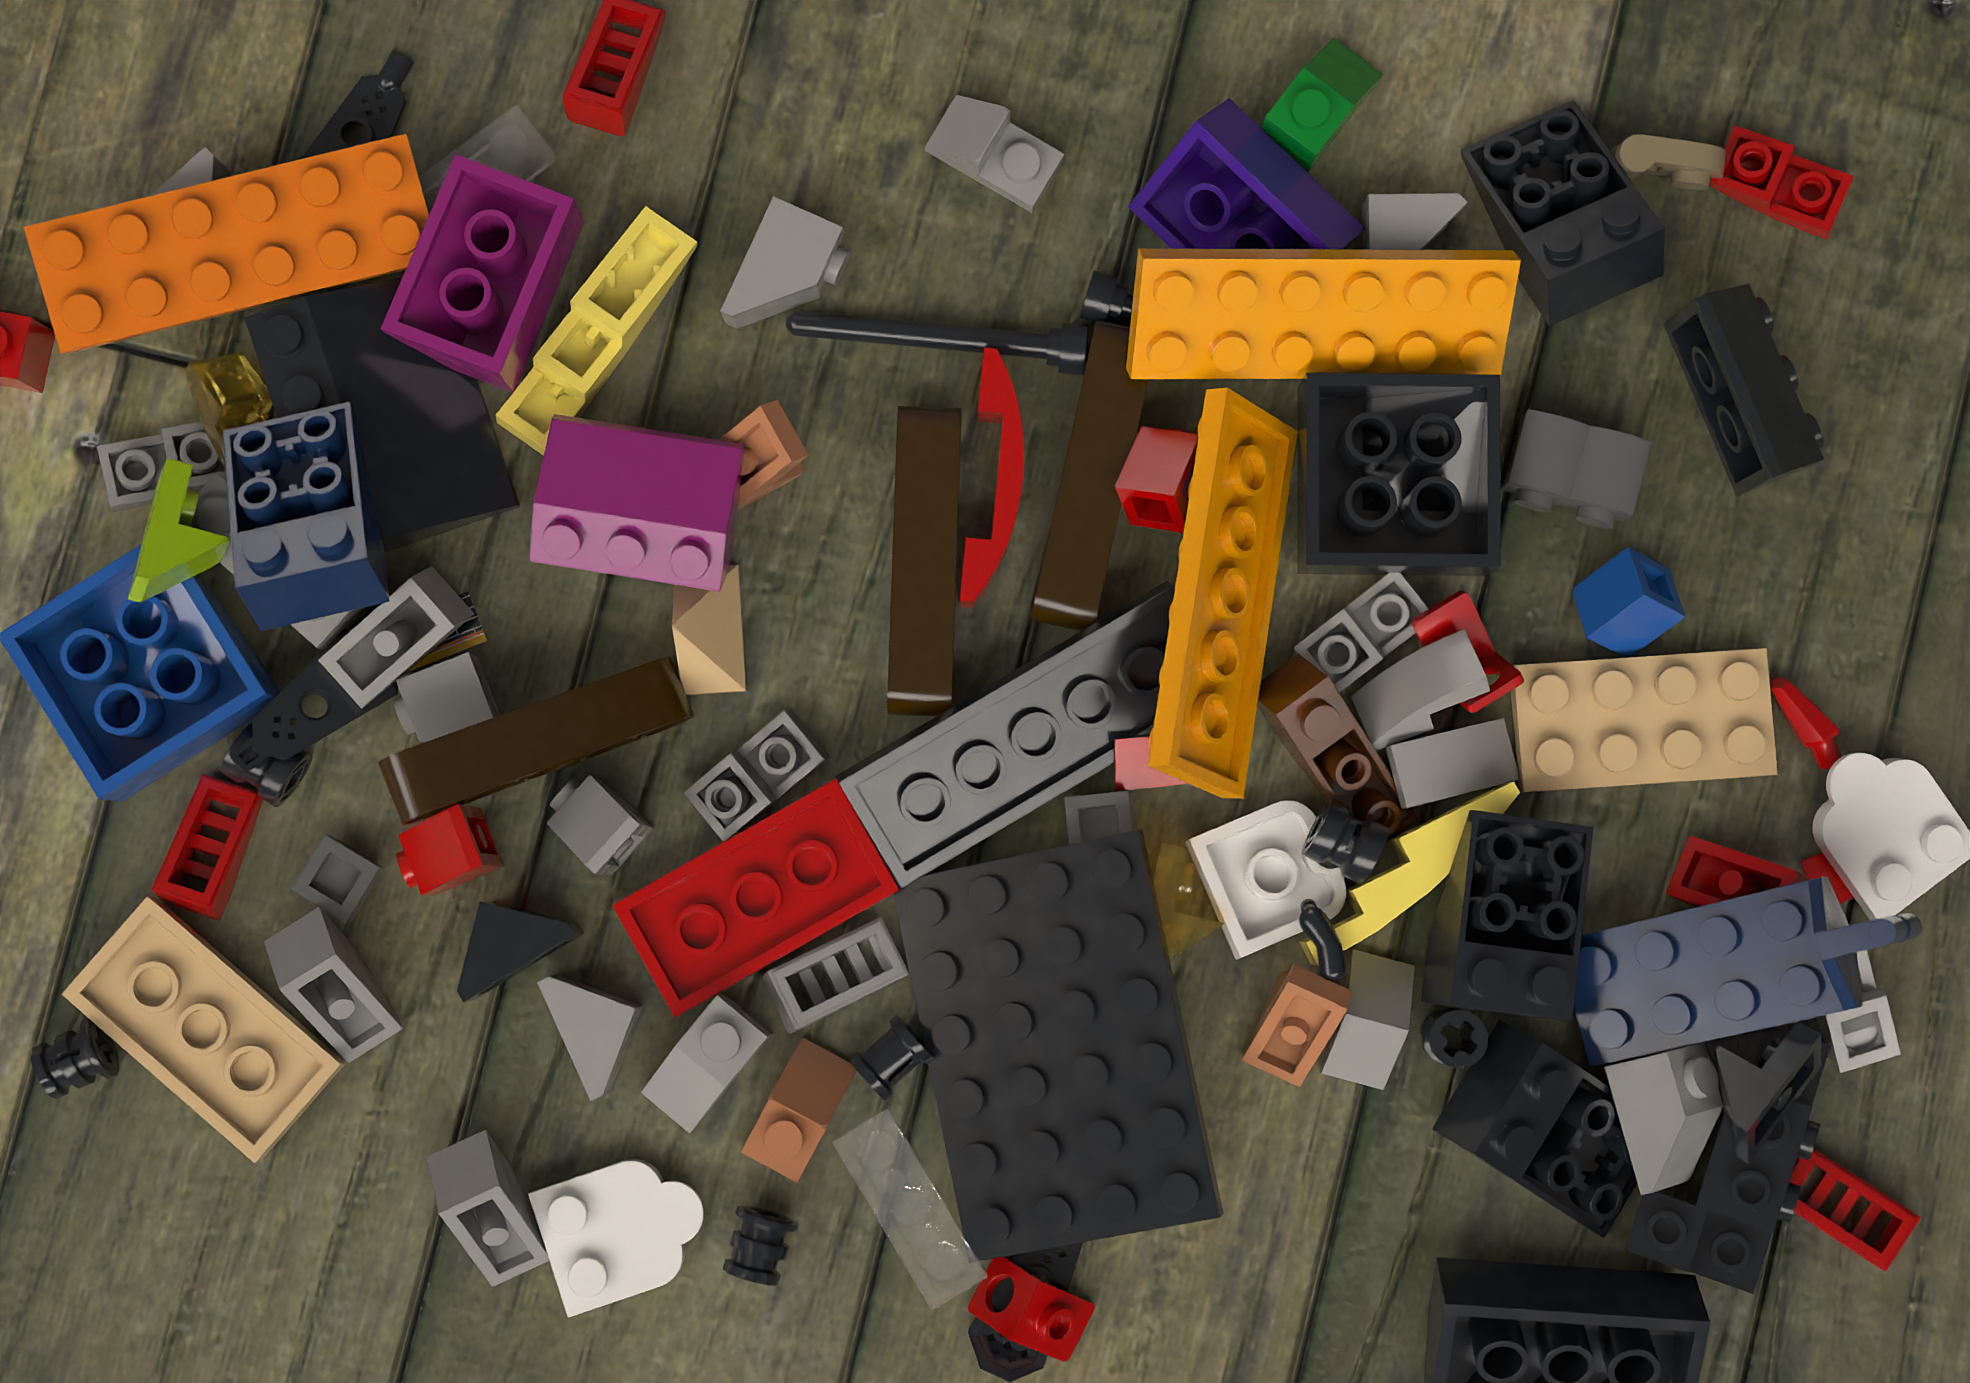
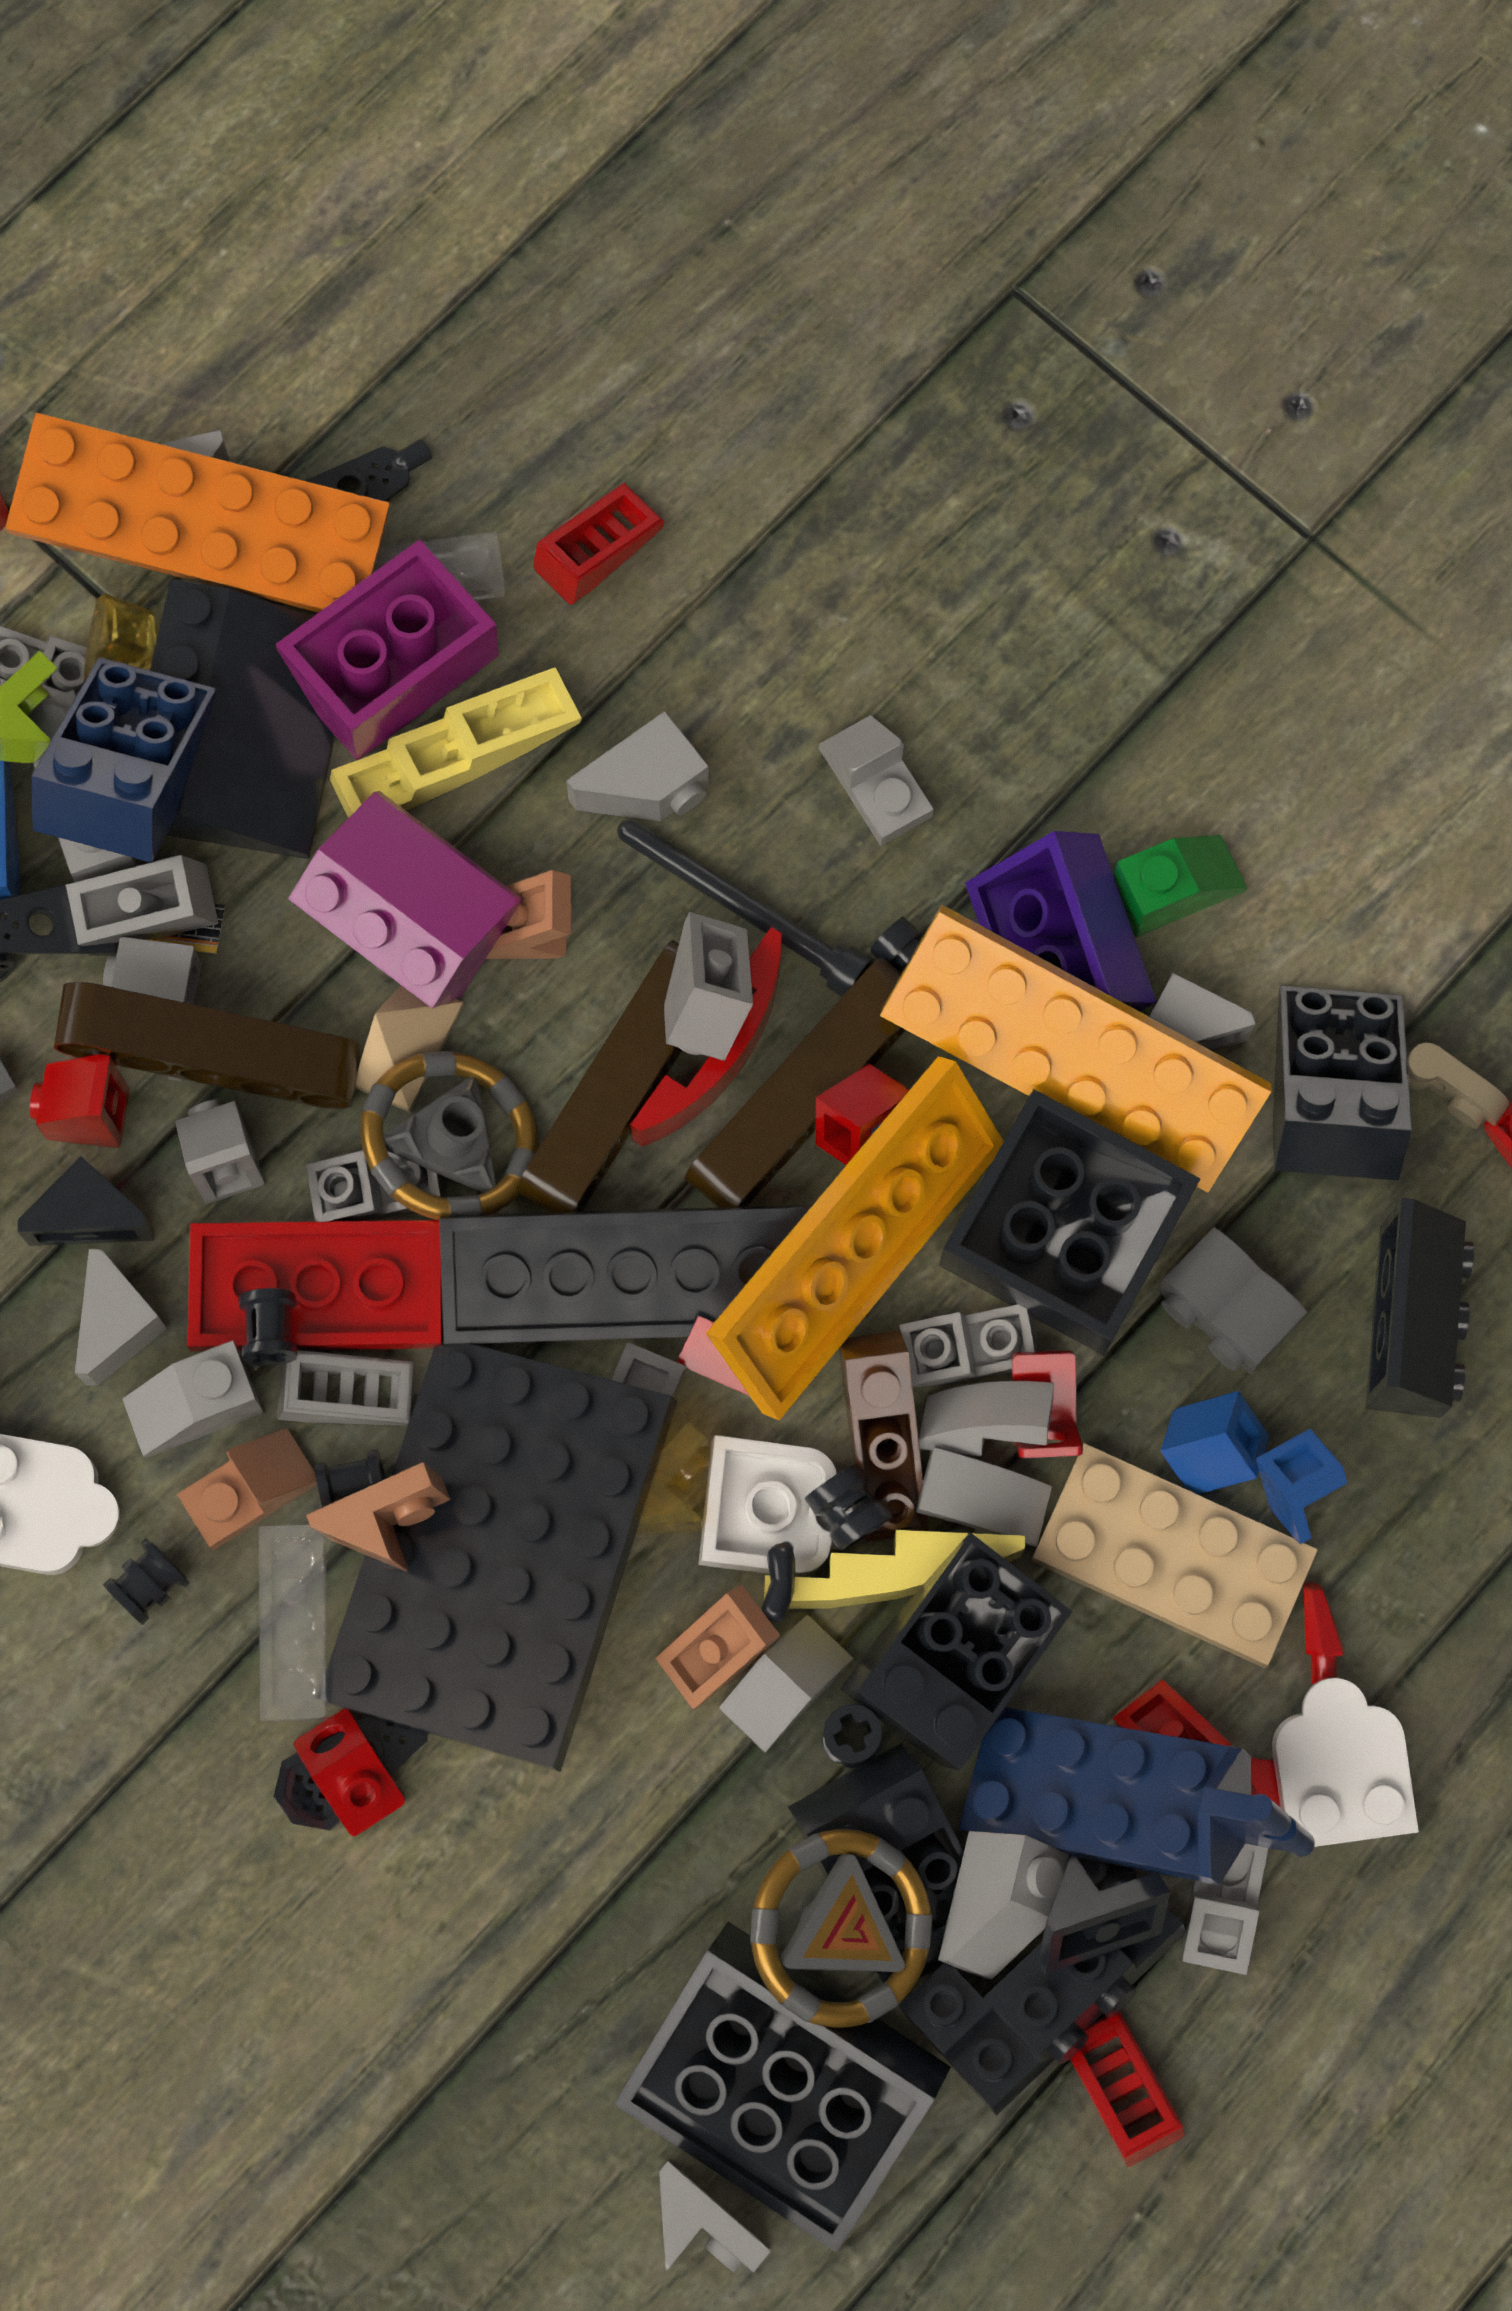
camera: 30 degrees right, 10 degrees down
none -> black bush [238,1288,298,1366]
none -> nougat slope [306,1462,451,1571]
none -> dark grey piece [360,1051,538,1220]
none -> light grey slope [664,912,753,1061]
none -> piece [750,1829,932,2028]
none -> blue panel [1256,1429,1347,1545]

